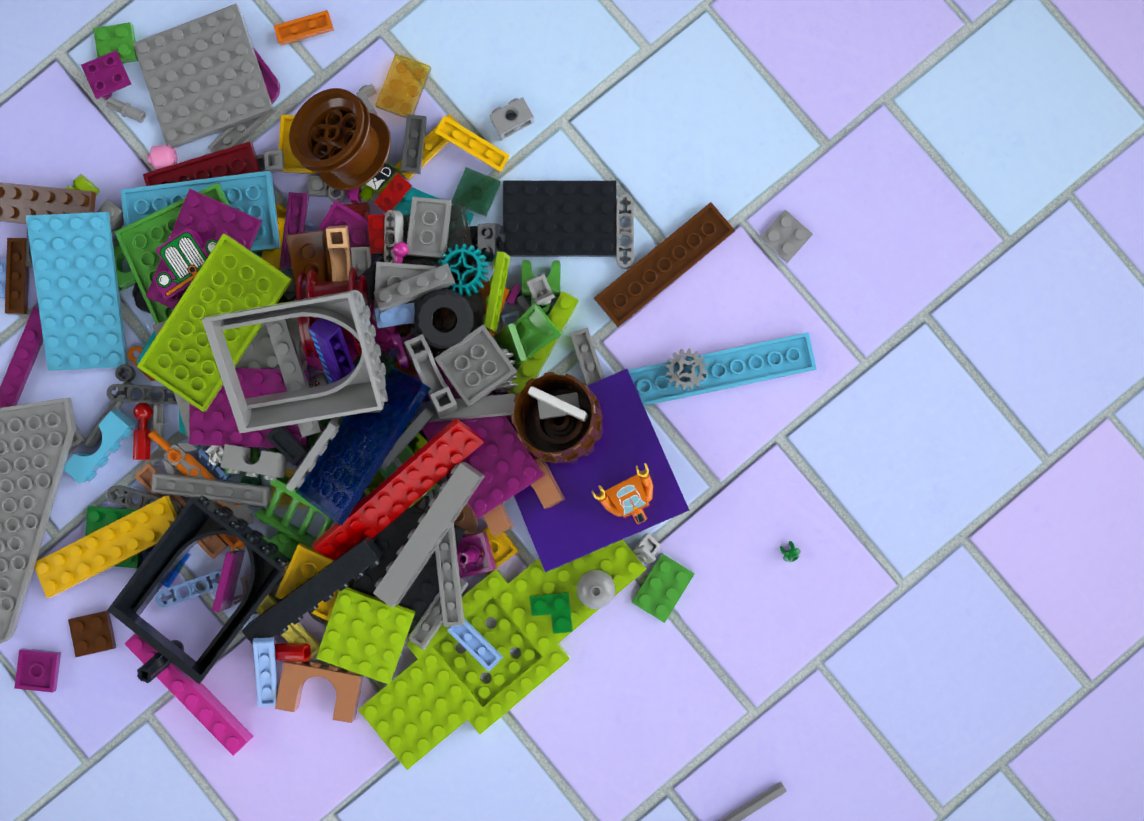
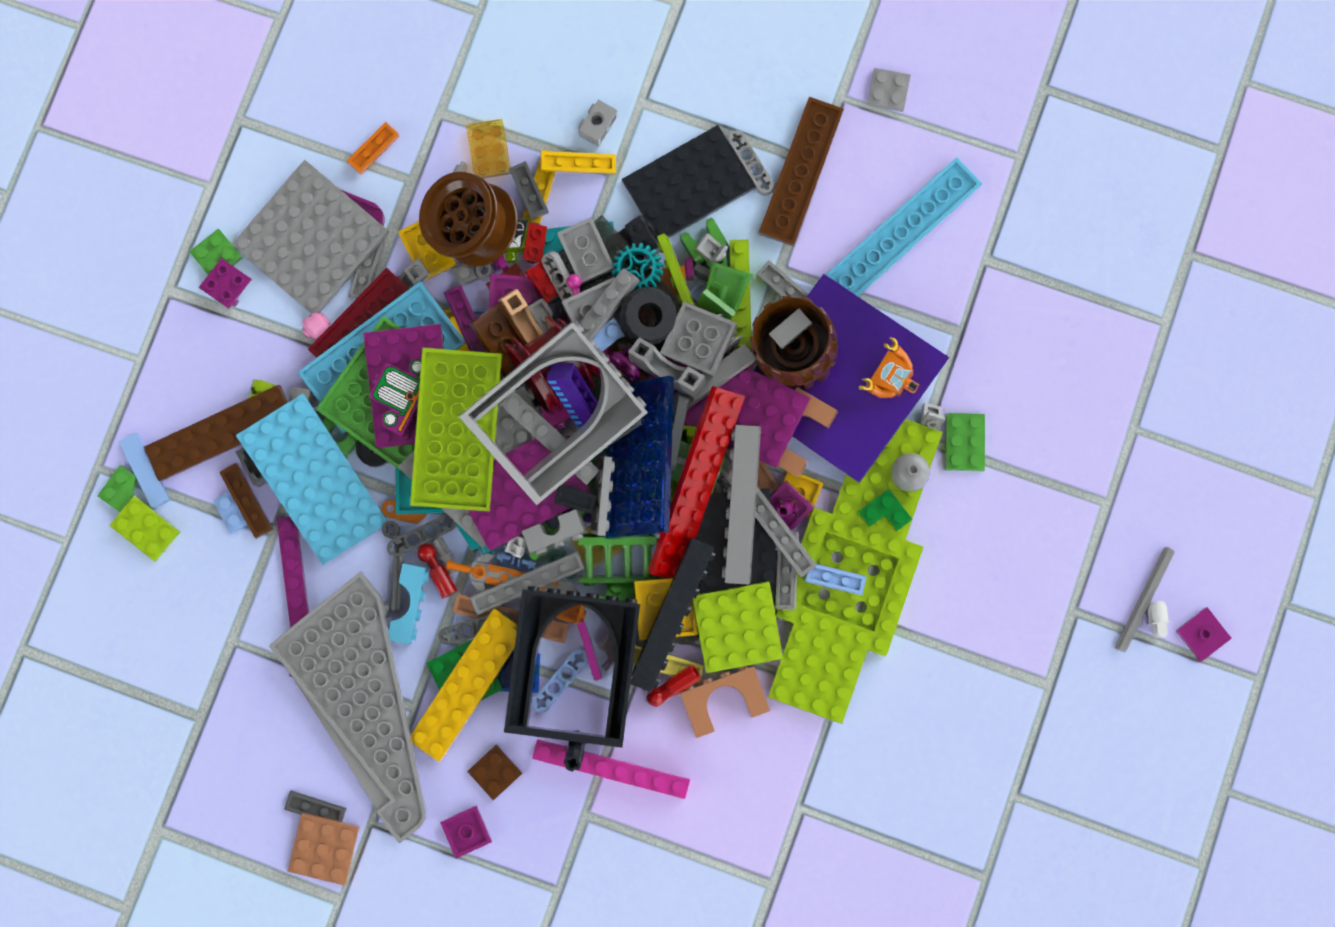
camera: 30 degrees left, 5 degrees down
light grey axle [106,97,146,123] -> none
light blue tile [253,637,278,707] -> none
clear green plate [451,167,501,217] -> none
white tile [528,386,588,422] -> none
light grey gear [665,348,708,391] -> none
green plate [780,541,801,563] -> none

